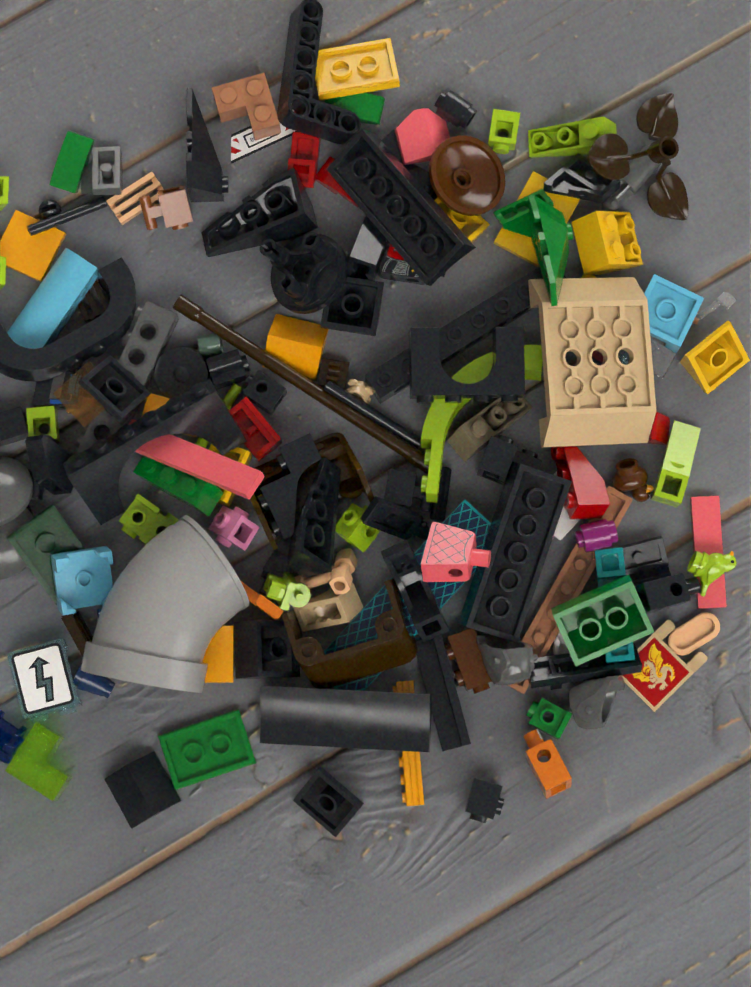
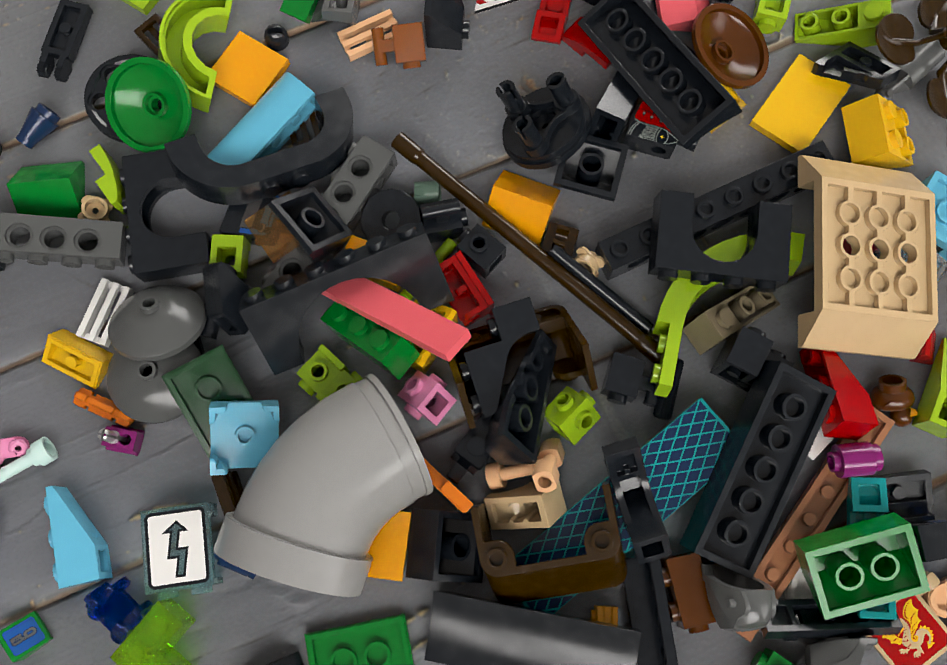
camera: 10 degrees right, 5 degrees down
black piece [27,196,107,236] -> none
black wedge [201,168,318,257] -> none
lime hips [263,571,311,611] -> none
black hinge [360,496,430,540] -> none
coral torso [421,522,491,582] -> none
green slope [493,189,554,237] -> none
green wedge [528,195,573,306] -> none

